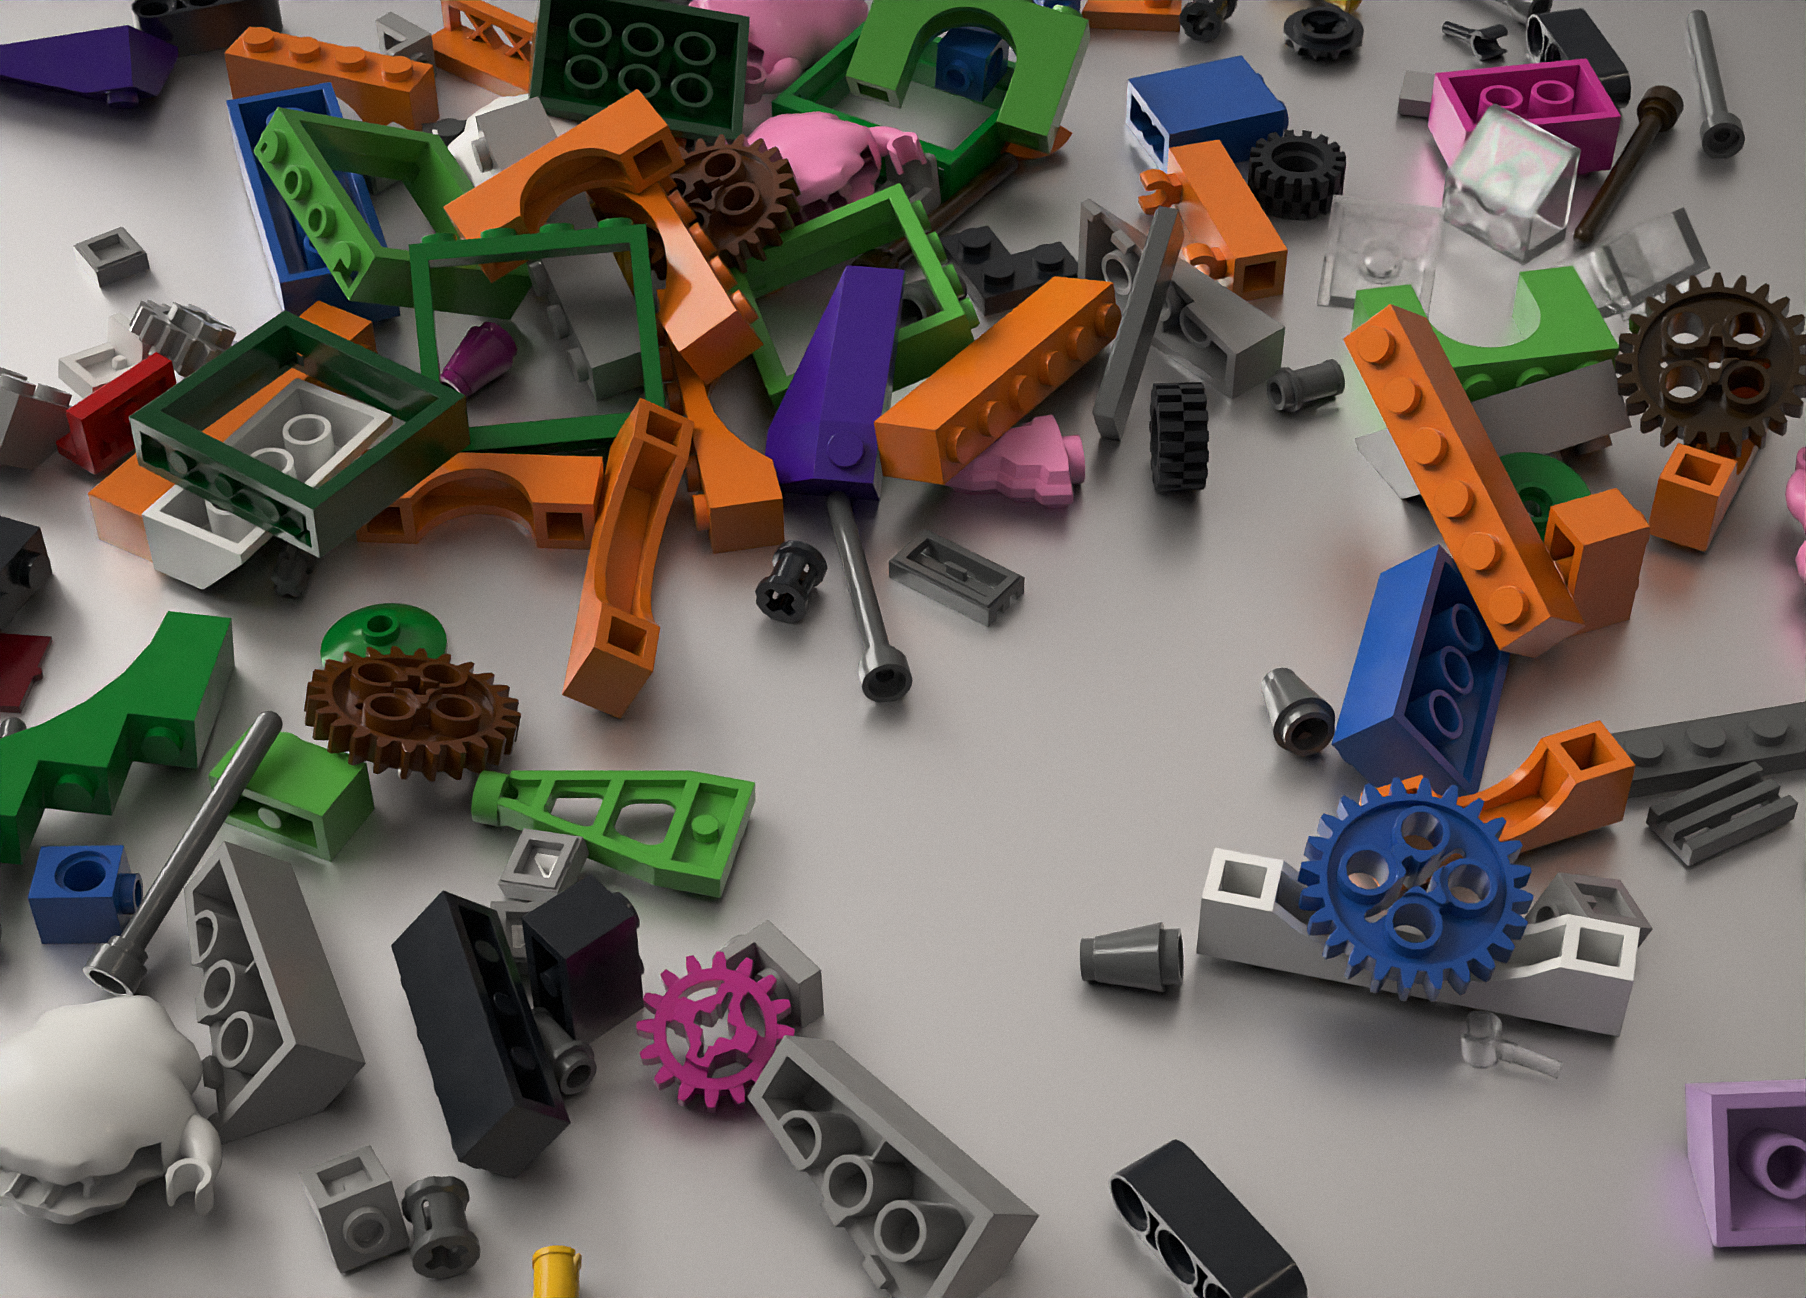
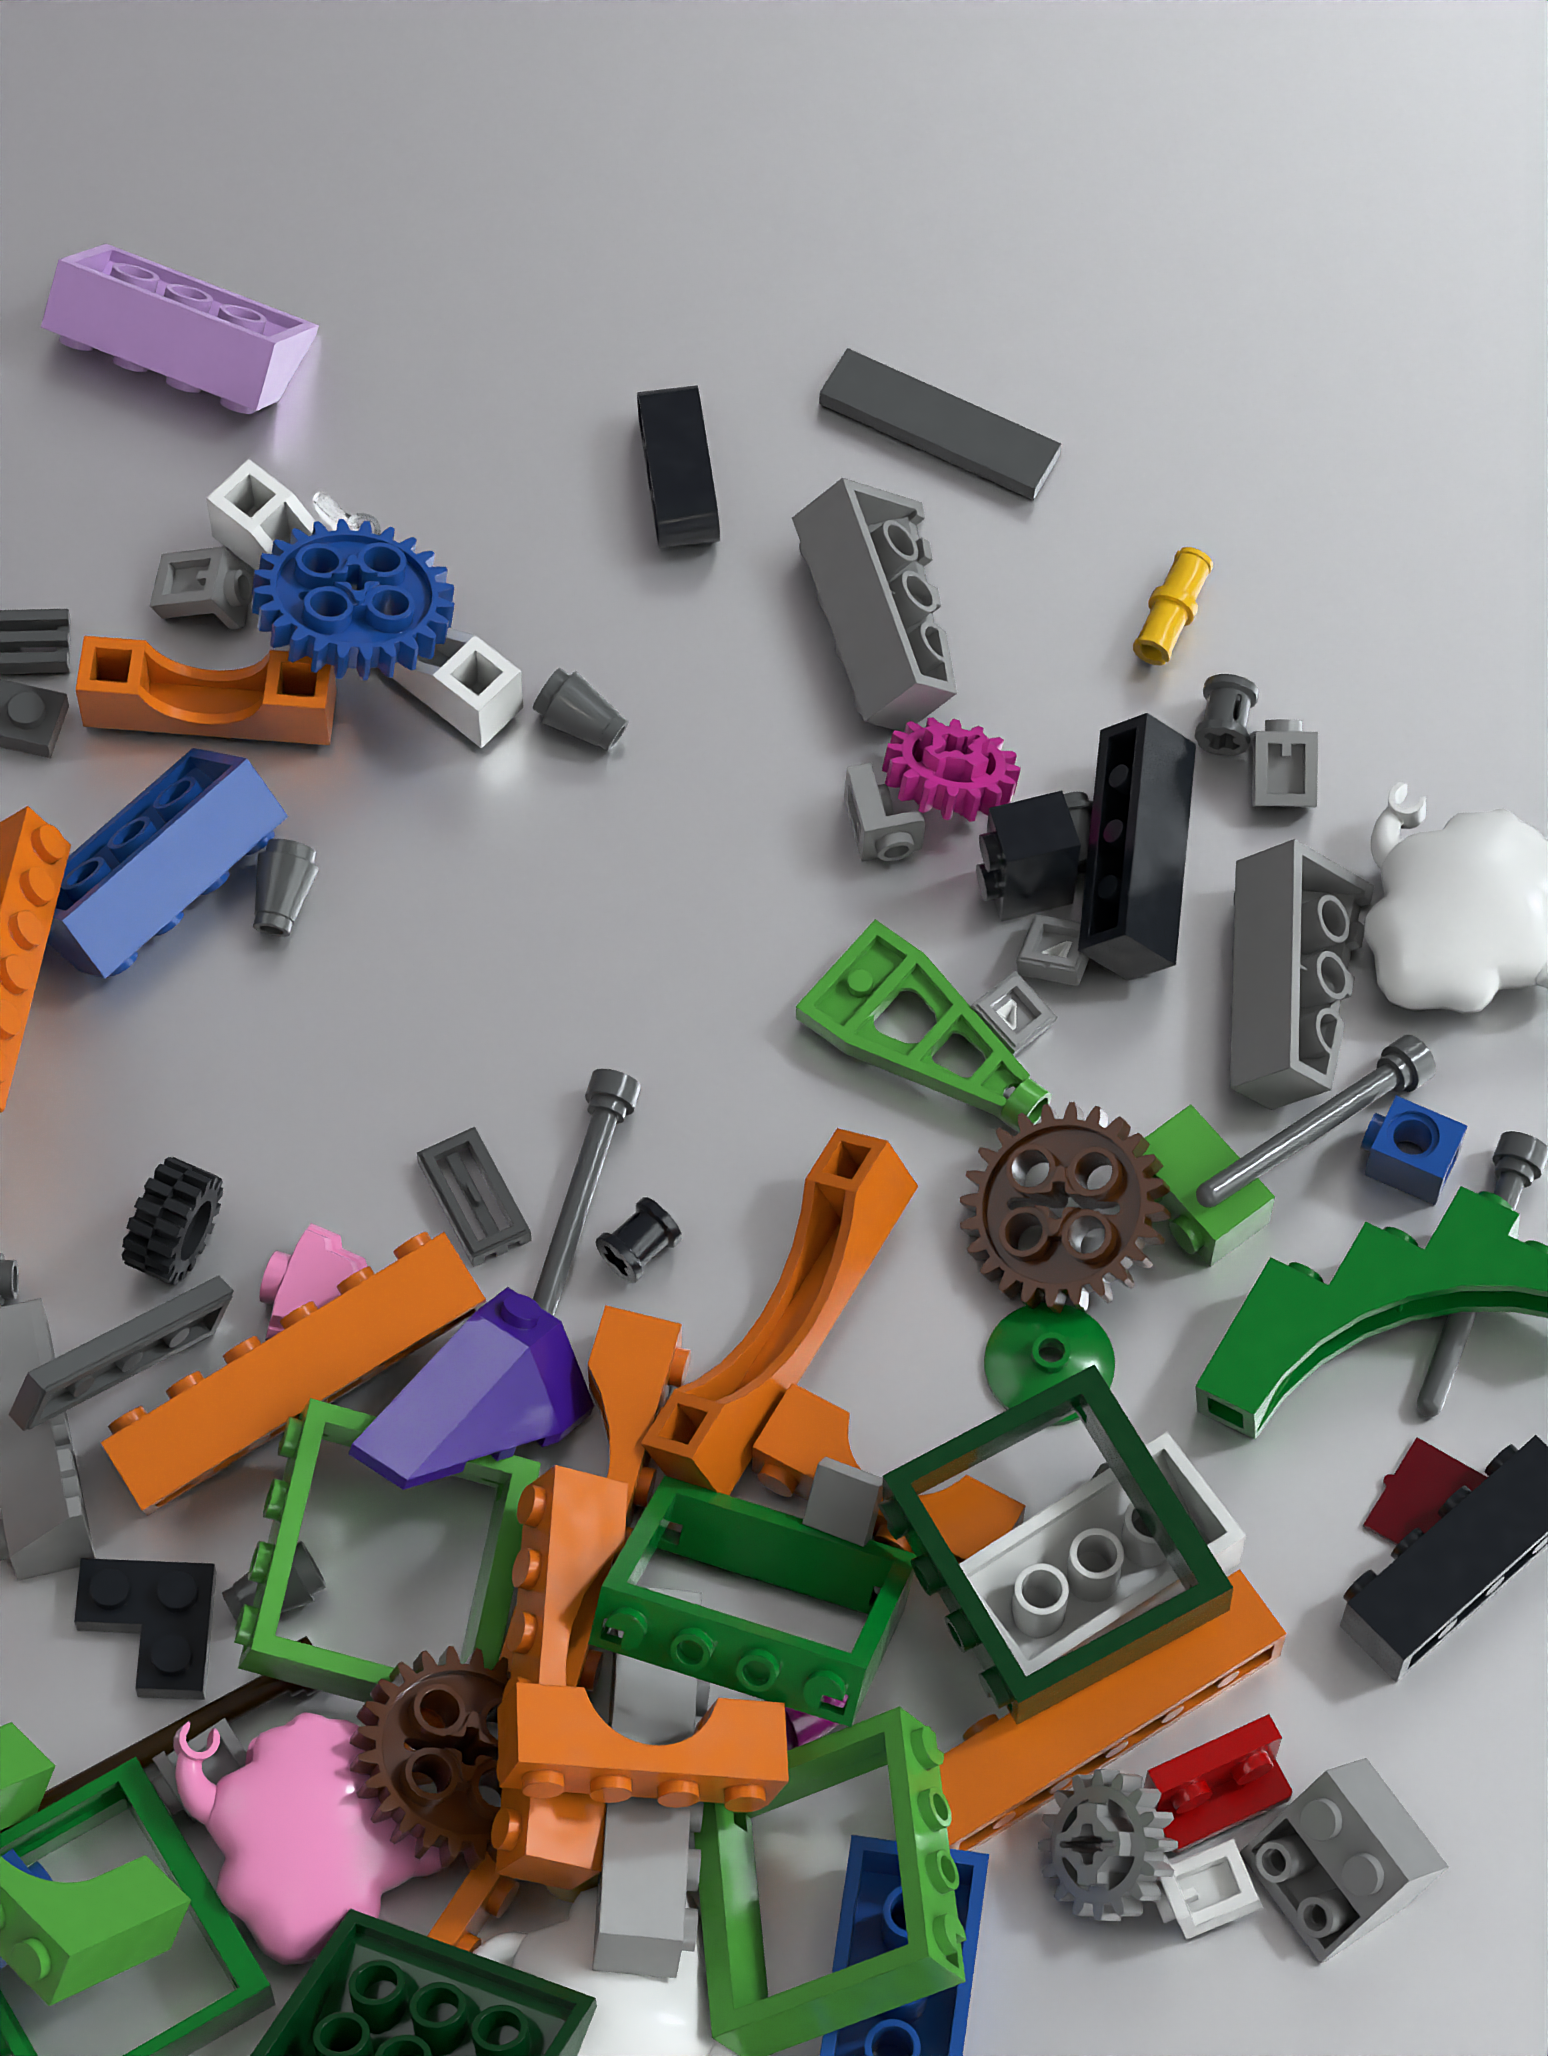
camera: 155 degrees left, 20 degrees up
none -> light grey tile [802,1457,883,1547]

